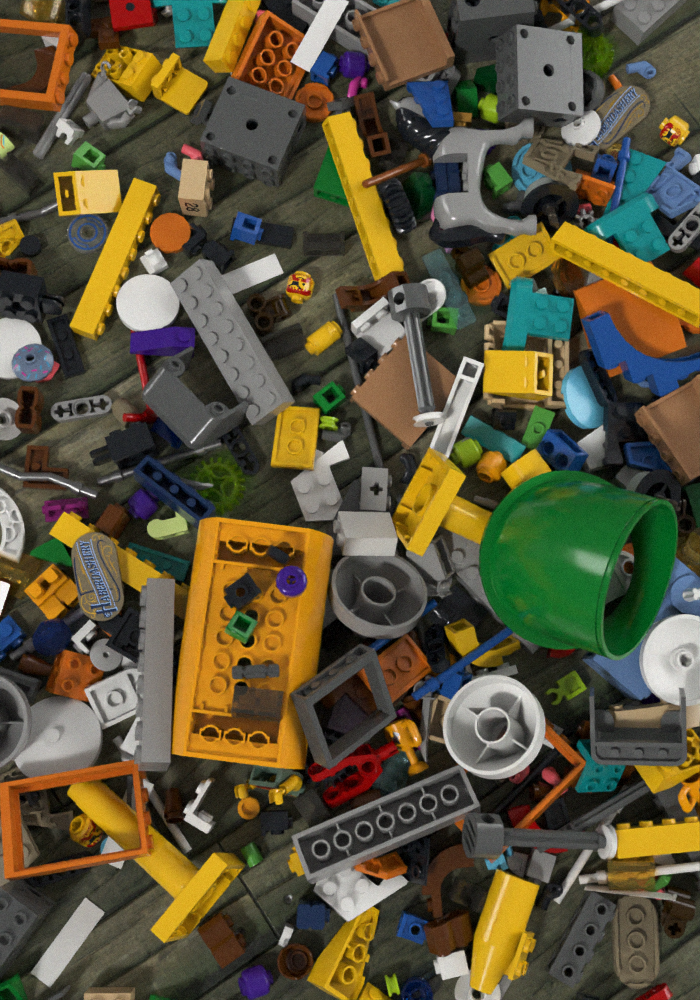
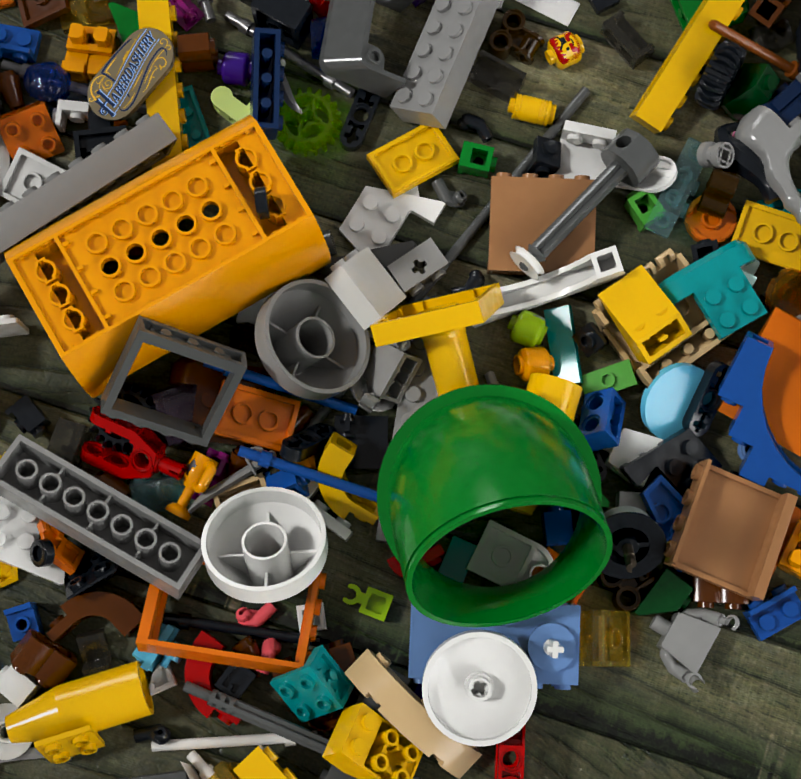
camera: 55 degrees right, 0 degrees up
white piece [90,639,122,671] -> none
black brick [224,573,263,611] -> none
green brick [224,610,258,644] -> none
clear smoke hinge [231,685,284,723] -> none
dark grey axle [232,664,280,679] -> none
torso [234,765,305,805] -> none
light orange tile [237,796,260,820] -> none
dark purple head [276,565,308,598] -> none
lime bush [319,416,339,431] -> none
reddish brown arch [335,271,410,313] -> none
dark grey piece [462,812,617,860] -> none
light grey brick [524,847,556,885] -> none
dark grey windscreen [589,687,687,766] -> none
none -> black tile [30,539,55,567]
none -> light grey wheel [696,141,735,169]

